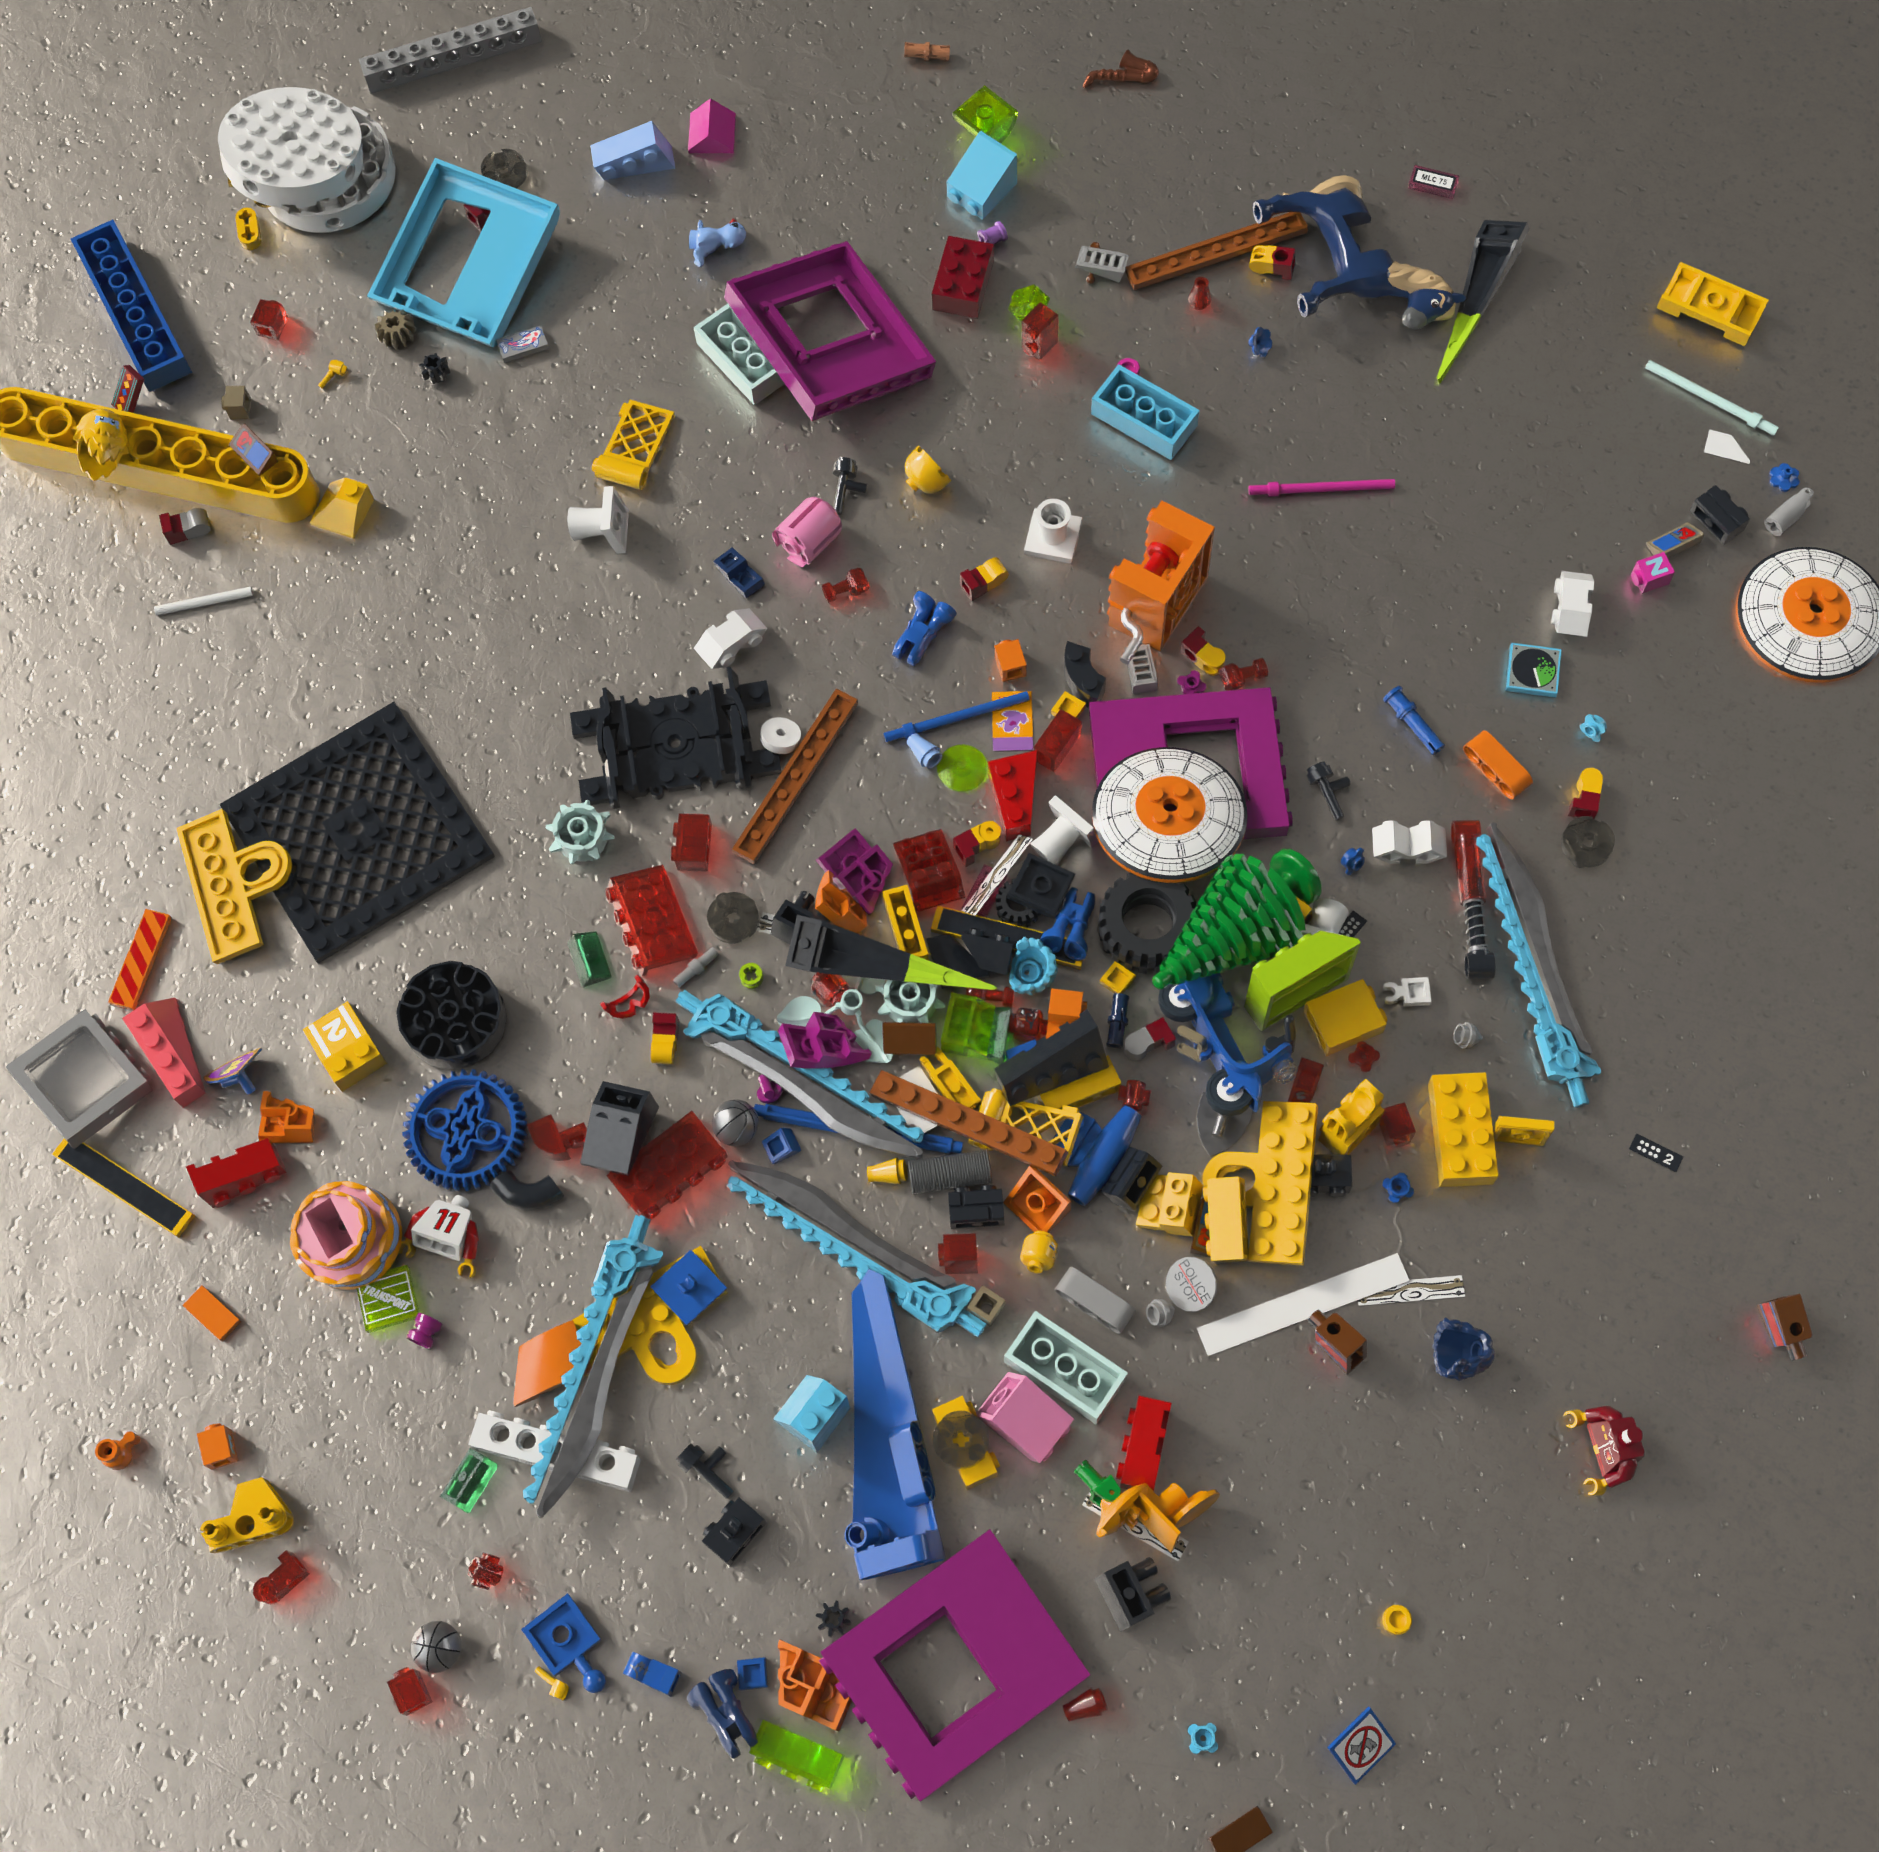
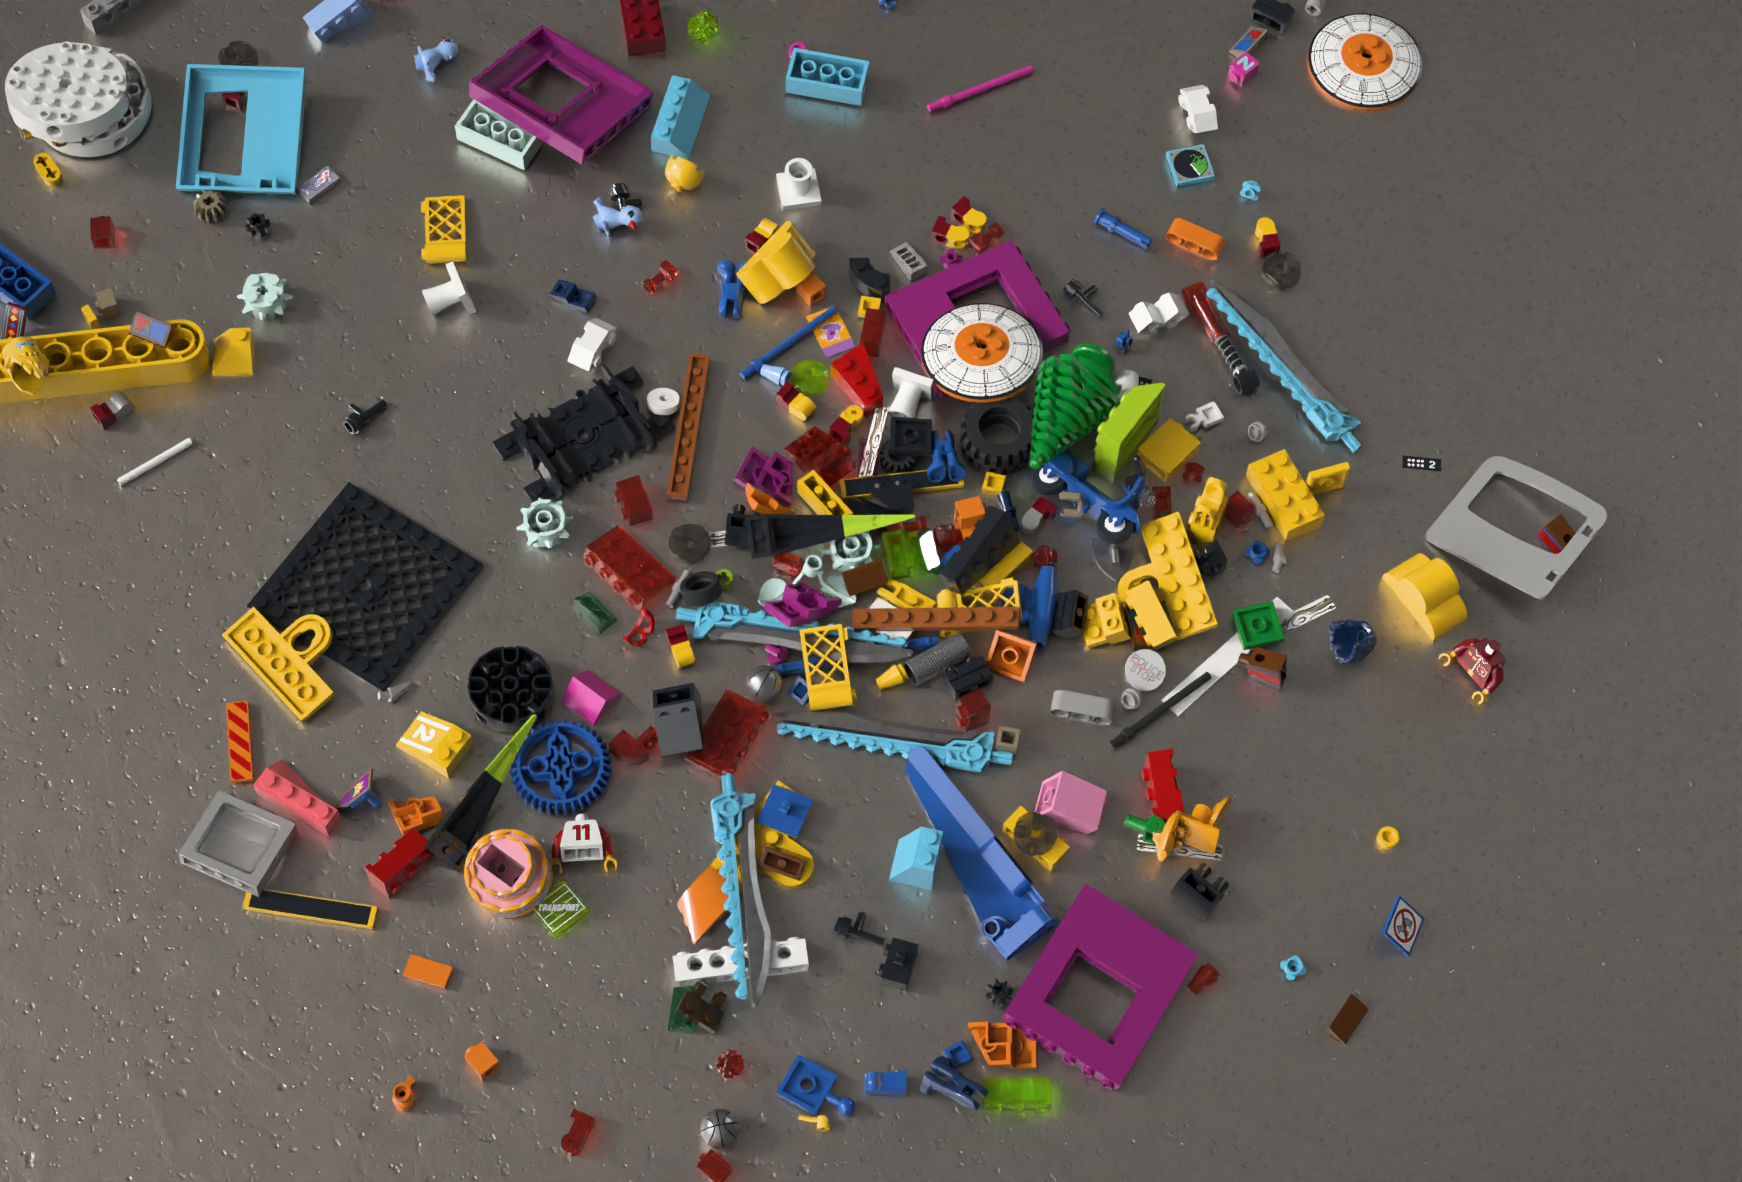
camera: 30 degrees left, 5 degrees down
yellow piece [200,1477,294,1553] -> none
yellow hand [318,360,347,389] -> none
magenta wheel [406,1313,443,1349] -> none
black cylinder [490,1170,564,1210] -> none
bright pink cylinder [772,497,842,567] -> none
light aqua brick [1004,1311,1128,1425] -> none
medium azure hair [1009,937,1058,995] -> none
yellow head [1020,1231,1058,1273] -> none
clear red brick [1022,302,1058,361] -> none
orange piece [1107,500,1215,665] -> none
none -> yellow tile [81,304,101,329]
none -> light aqua brick [237,273,293,321]
none -> black piece [343,400,387,434]
none -> light grey bar [377,681,409,703]
none -> black plate [424,714,537,872]
none -> dark pink slope [561,670,621,726]
none -> light blue animal [593,197,643,236]
none -> medium azure slope [651,75,710,159]
none -> dark brown plate [675,979,727,1034]
none -> black tyre [680,571,722,607]
none -> yellow brick [736,221,815,304]
none -> reddish brown slope [758,843,807,881]
none -> leg [776,381,816,420]
none -> yellow piece [800,624,857,711]
none -> leg [951,196,986,235]
none -> pearl dark grey bar [1108,672,1211,750]
none -> green plate [1232,601,1285,650]
none -> light grey bar [1248,491,1274,530]
none -> light grey bar [1272,542,1287,573]
none -> yellow brick [1382,553,1467,641]
none -> light grey door [1426,456,1607,600]

